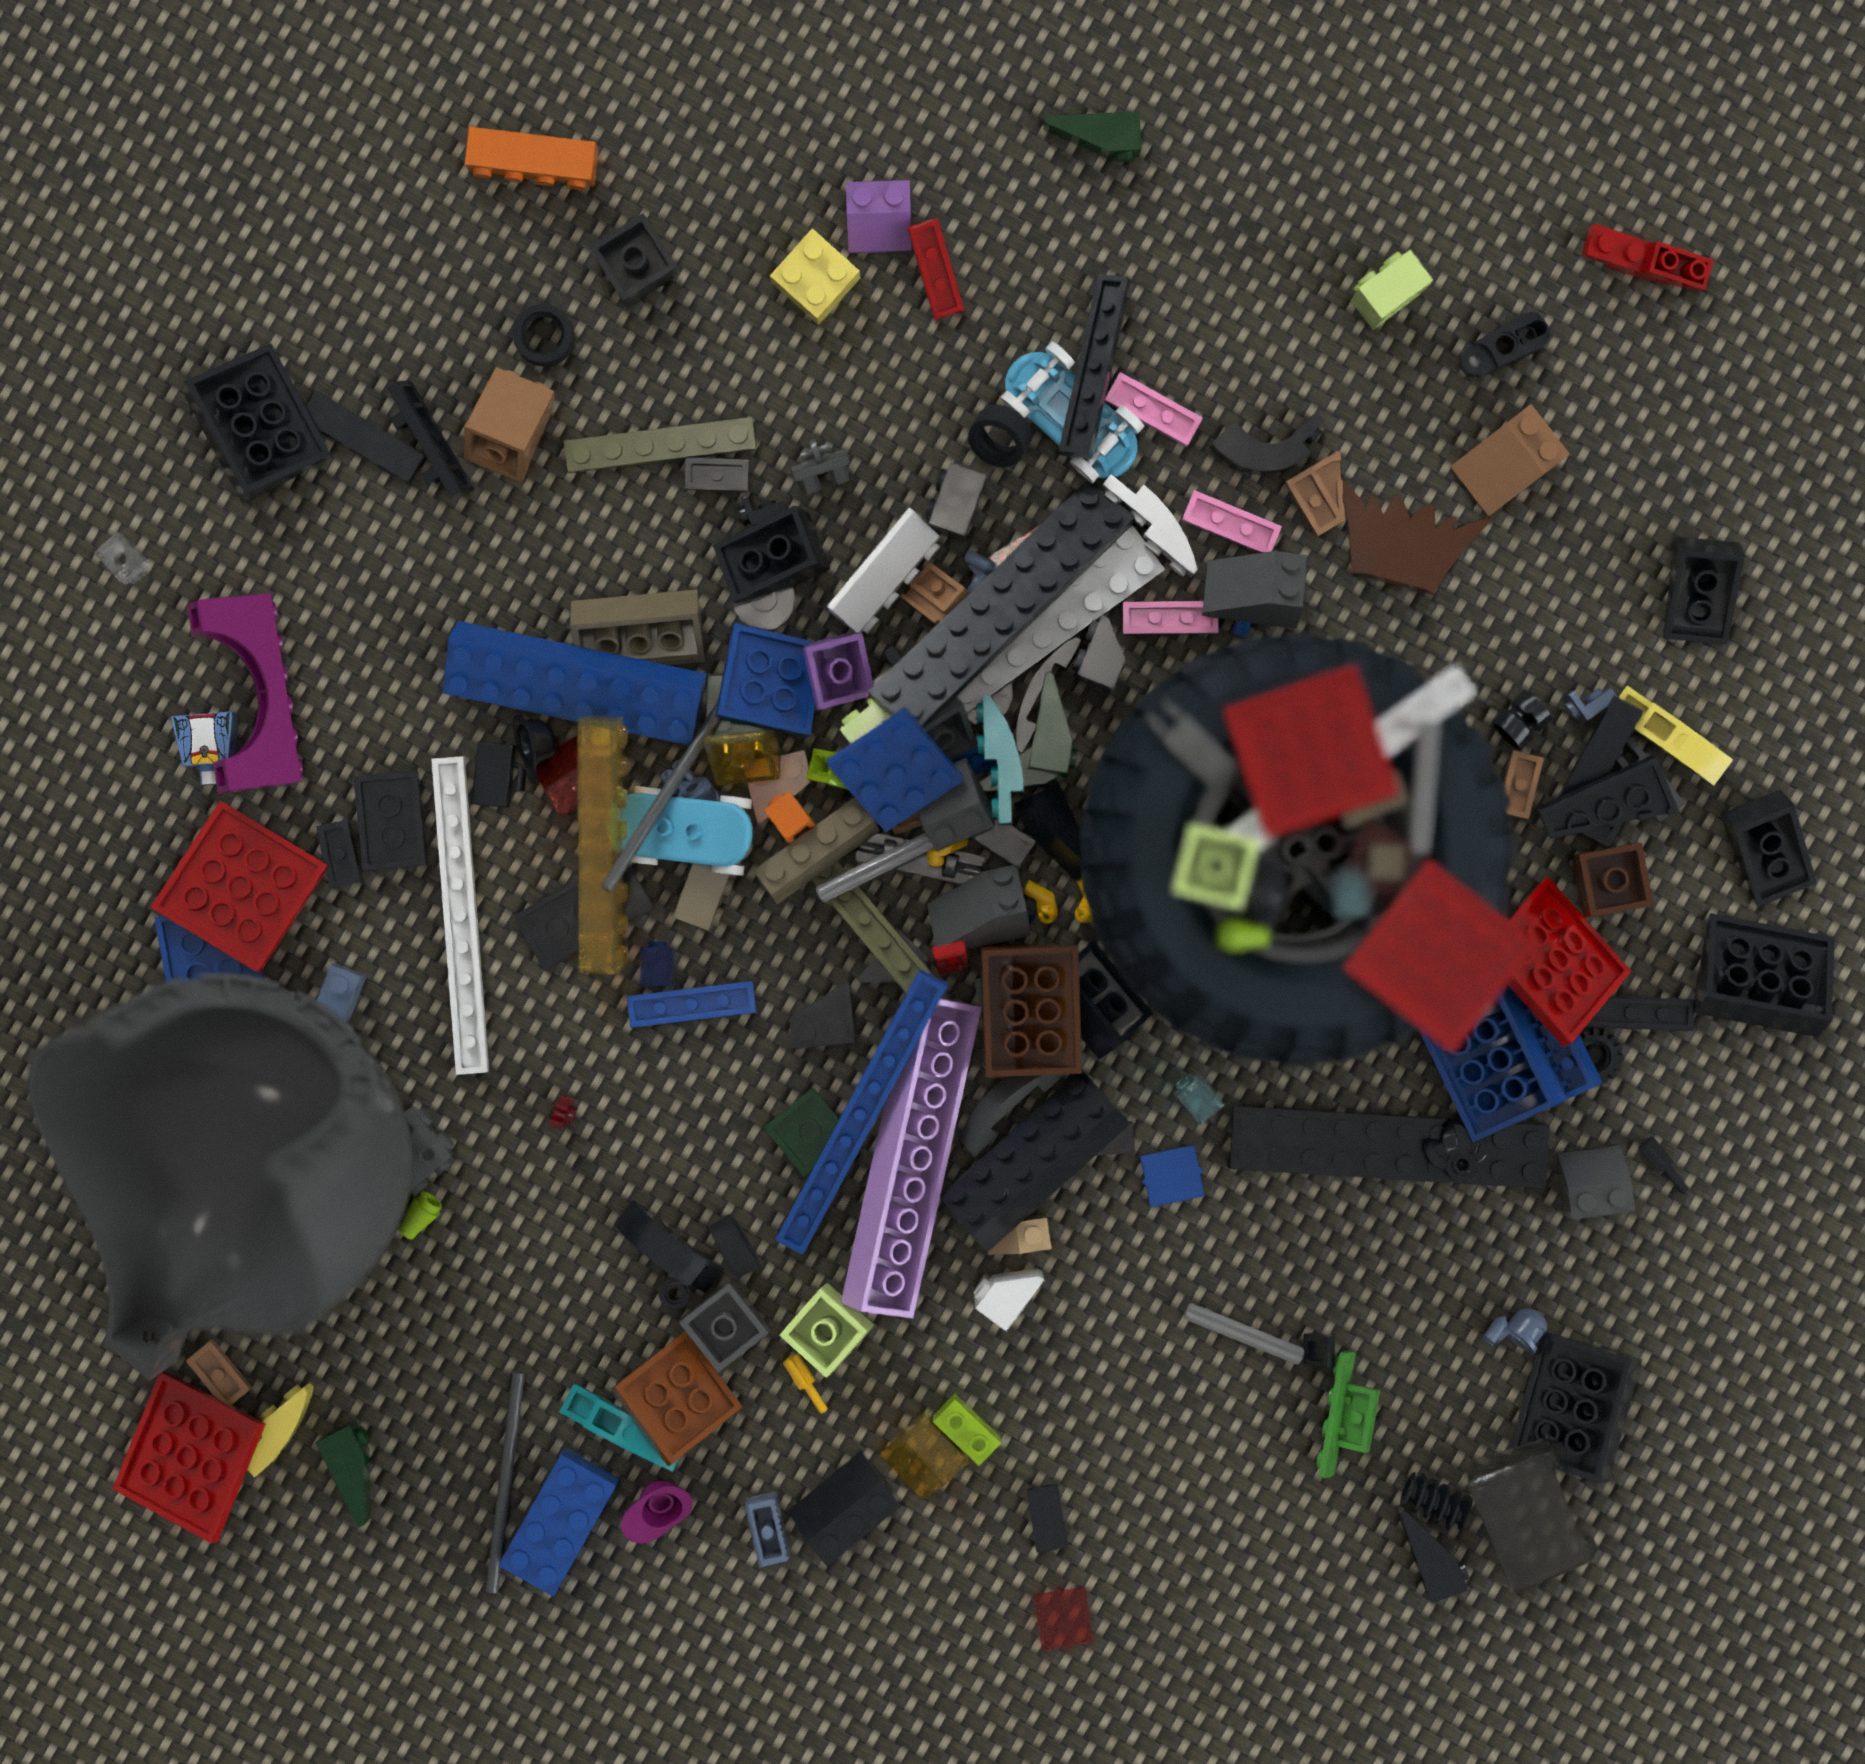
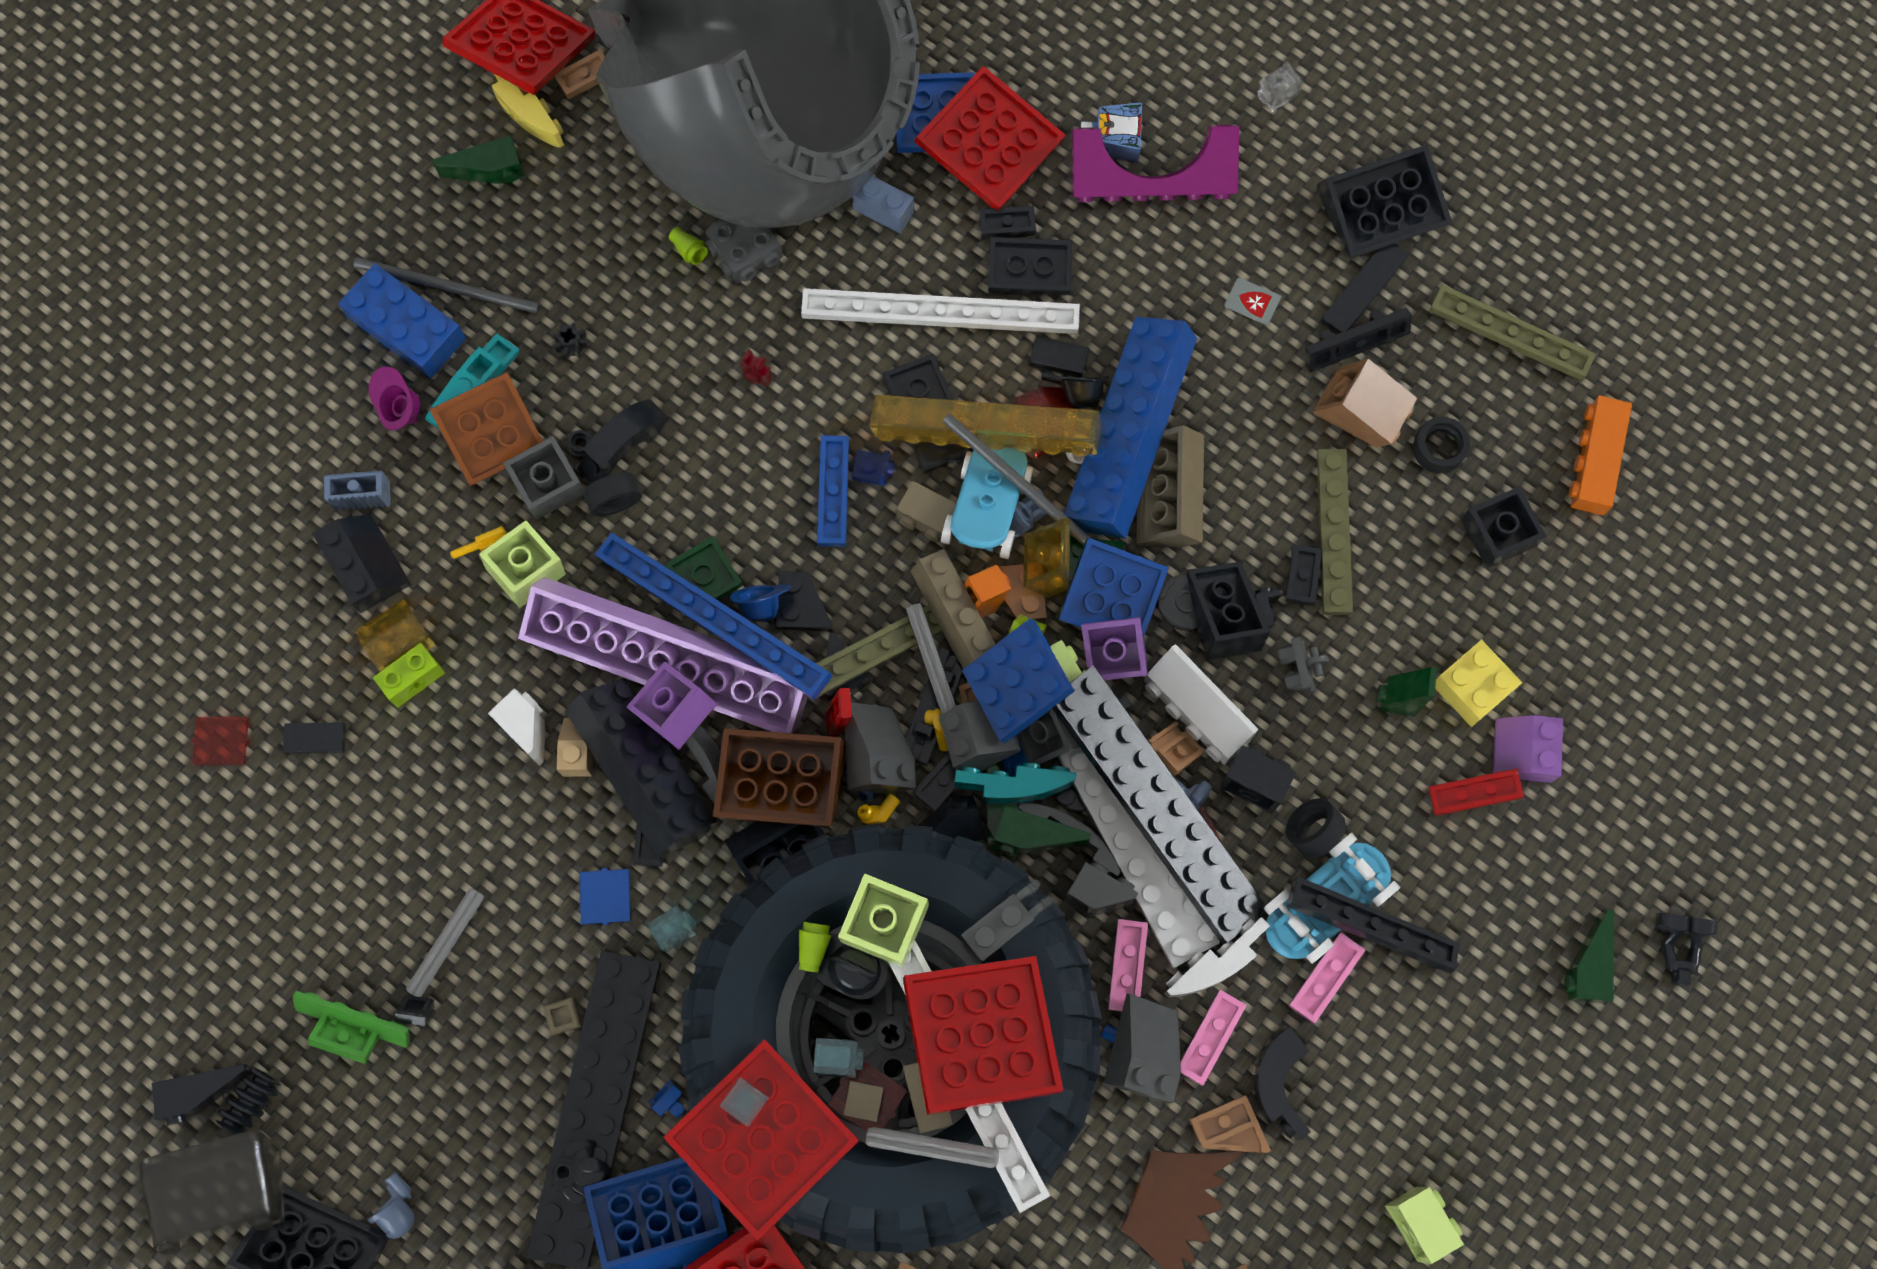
camera: 100 degrees right, 15 degrees down
none -> dark tan tile [543,997,582,1036]
none -> black gear [552,323,588,359]
none -> medium lavender slope [627,661,717,750]
none -> blue tile [648,1079,686,1118]
none -> clear light blue plate [720,1077,769,1127]
none -> blue piece [730,584,792,622]
none -> light grey sticker [1224,278,1282,326]
none -> dark green slope [1376,667,1437,717]
none -> olive plate [1429,284,1596,381]
none -> black piece [1655,913,1718,986]

